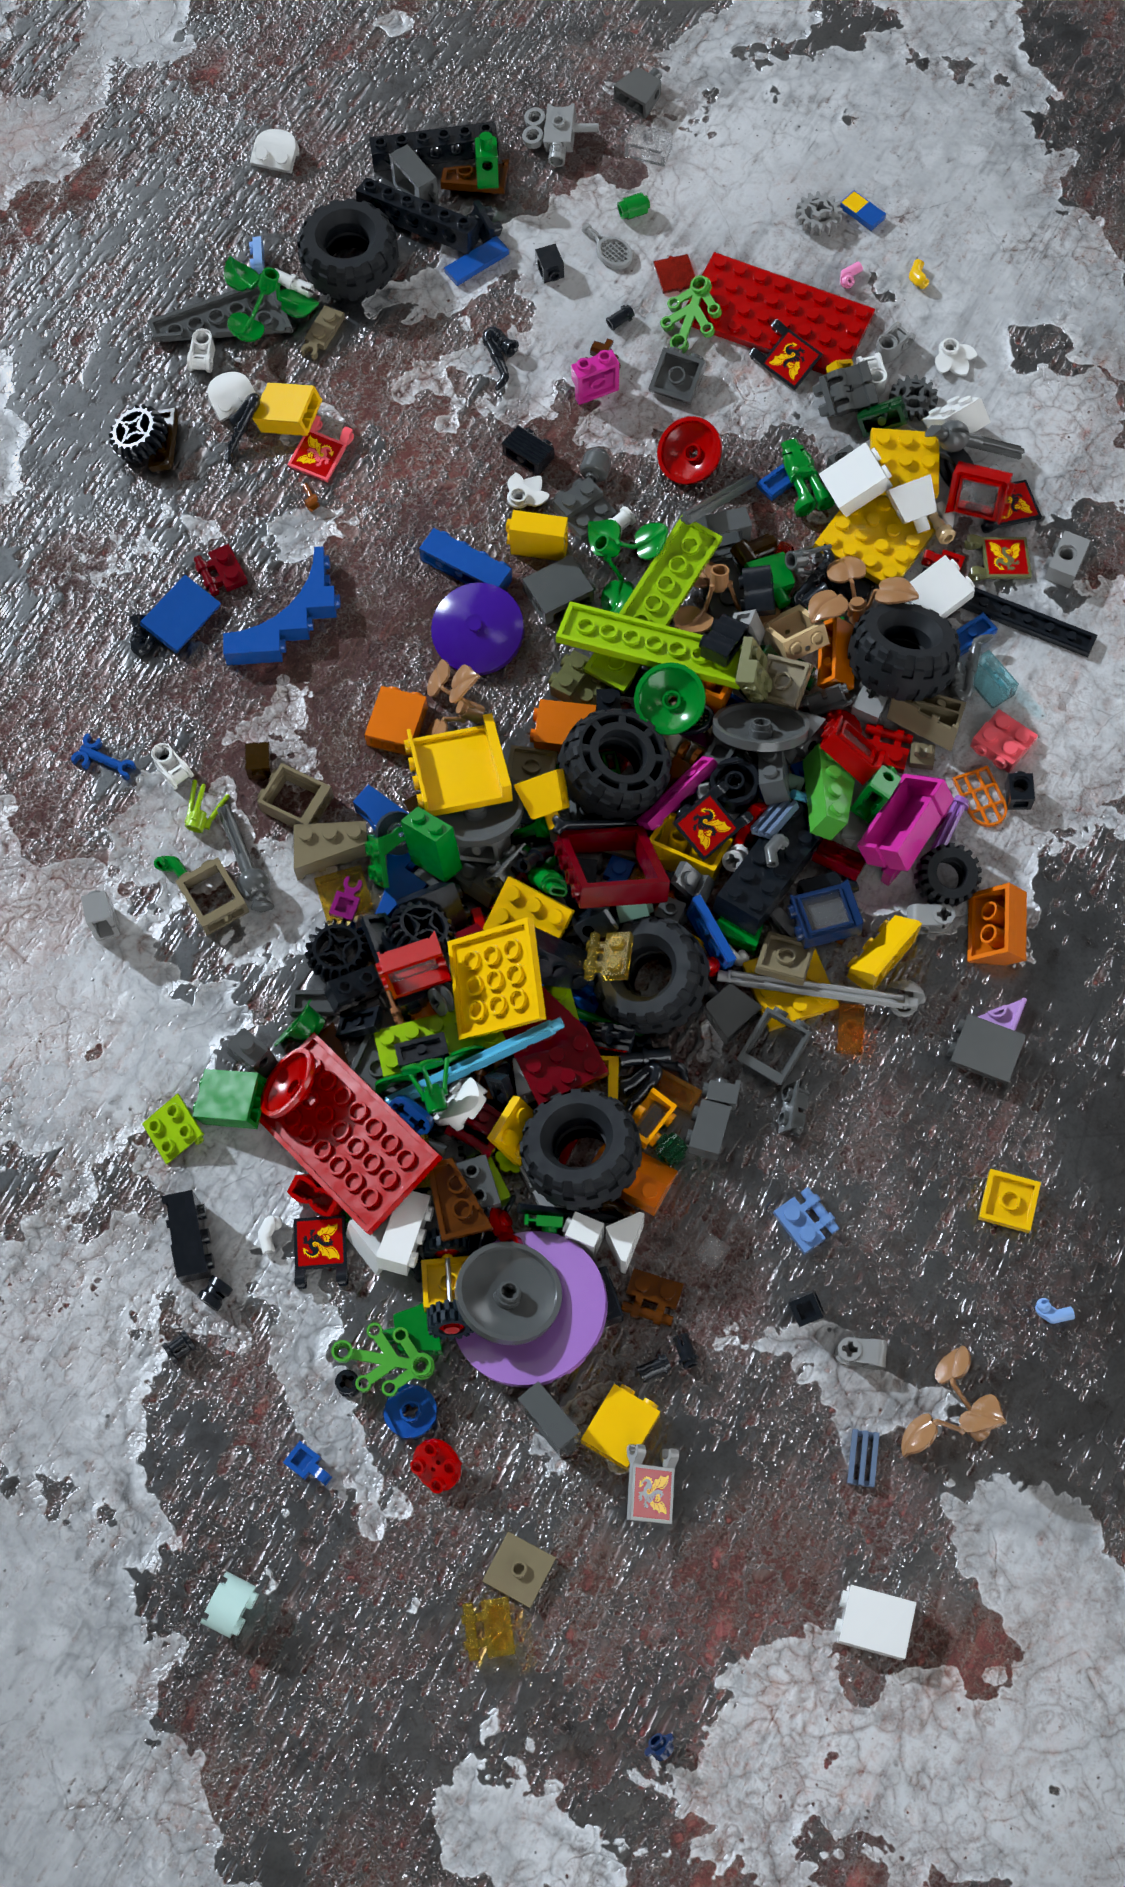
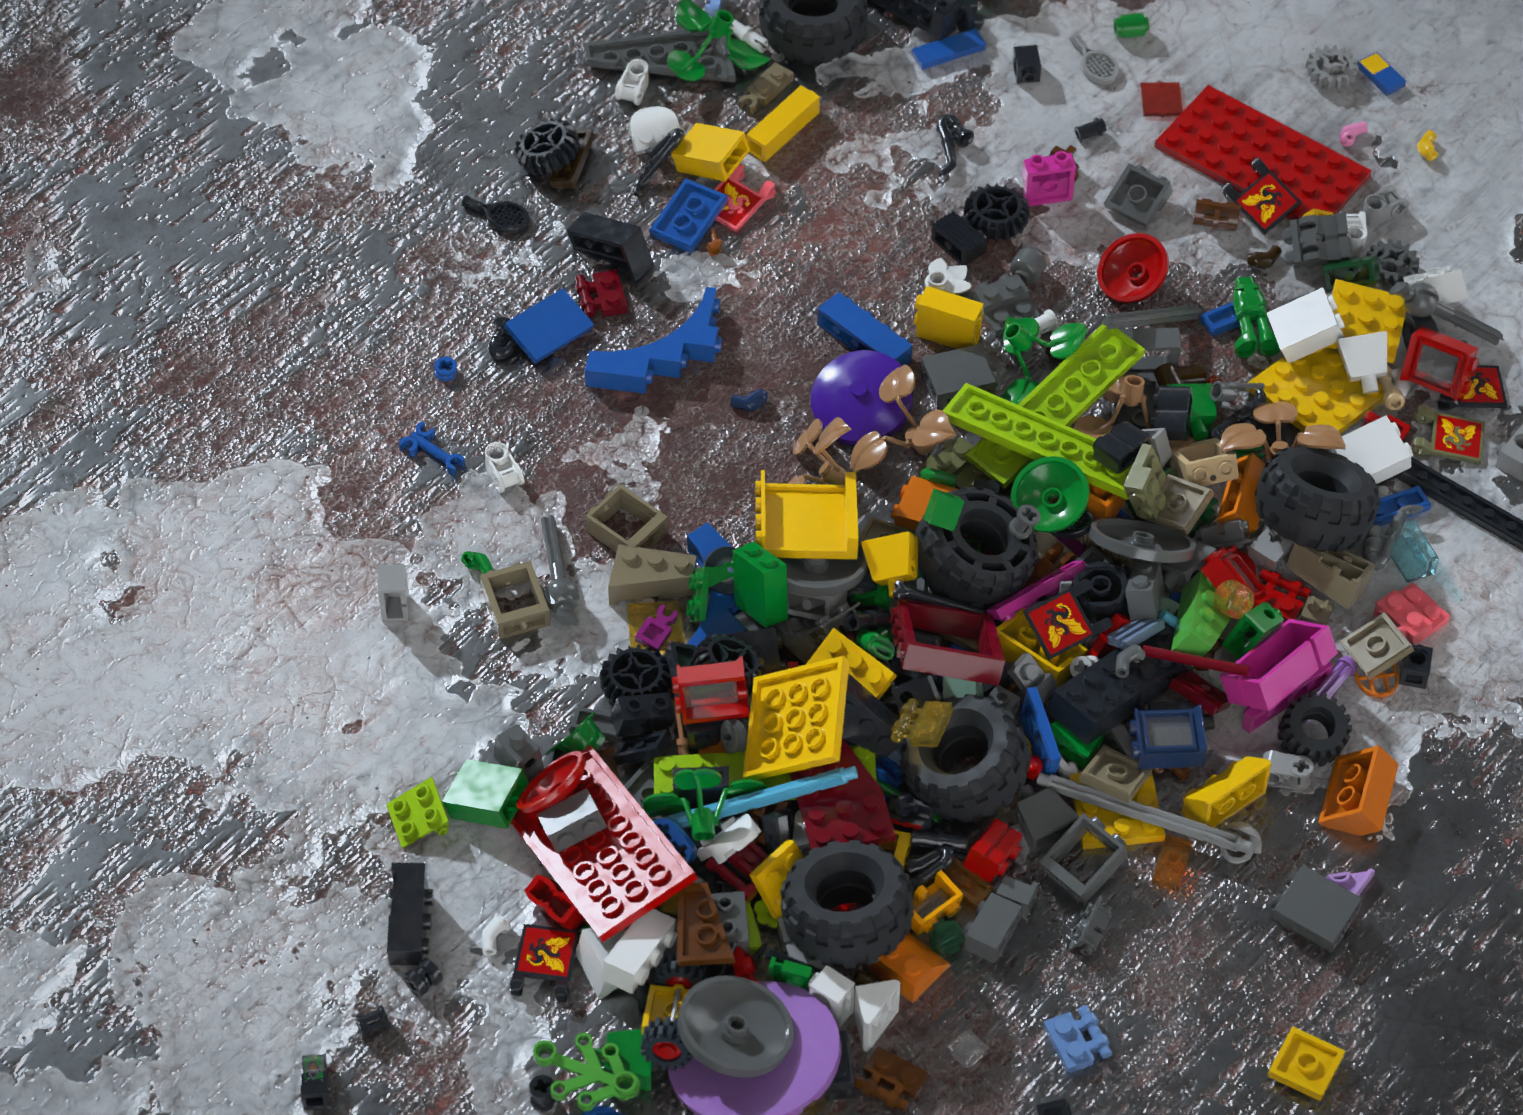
camera: 10 degrees right, 15 degrees down
lime plant [184,779,230,833] -> none
dark brown brick [245,742,273,781] -> none
orange brick [364,686,428,756] -> none
bright green plant [660,275,722,353] -> none
white plate [935,338,977,376] -> none
none -> leg [301,1054,330,1110]
none -> blue bush [434,357,457,381]
none -> black piece [462,195,530,233]
none -> dark grey brick [537,788,607,853]
none -> black wedge [566,212,654,283]
none -> blue tile [649,178,728,253]
none -> dark blue arm [730,389,768,411]
none -> yellow brick [746,85,820,162]
none -> medium nougat plant [851,365,956,474]
none -> green arm [920,467,957,487]
none -> green panel [923,489,965,531]
none -> black gear [963,183,1030,243]
none -> red brick [963,818,1023,883]
none -> dark grey bush [1009,504,1041,539]
none -> dark red bar [1142,645,1251,677]
none -> reddish brown hips [1193,198,1241,231]
none -> clear yellow head [1214,580,1254,619]
none -> dark brown arm [1246,245,1282,269]
none -> dark tan plate [1340,612,1414,680]

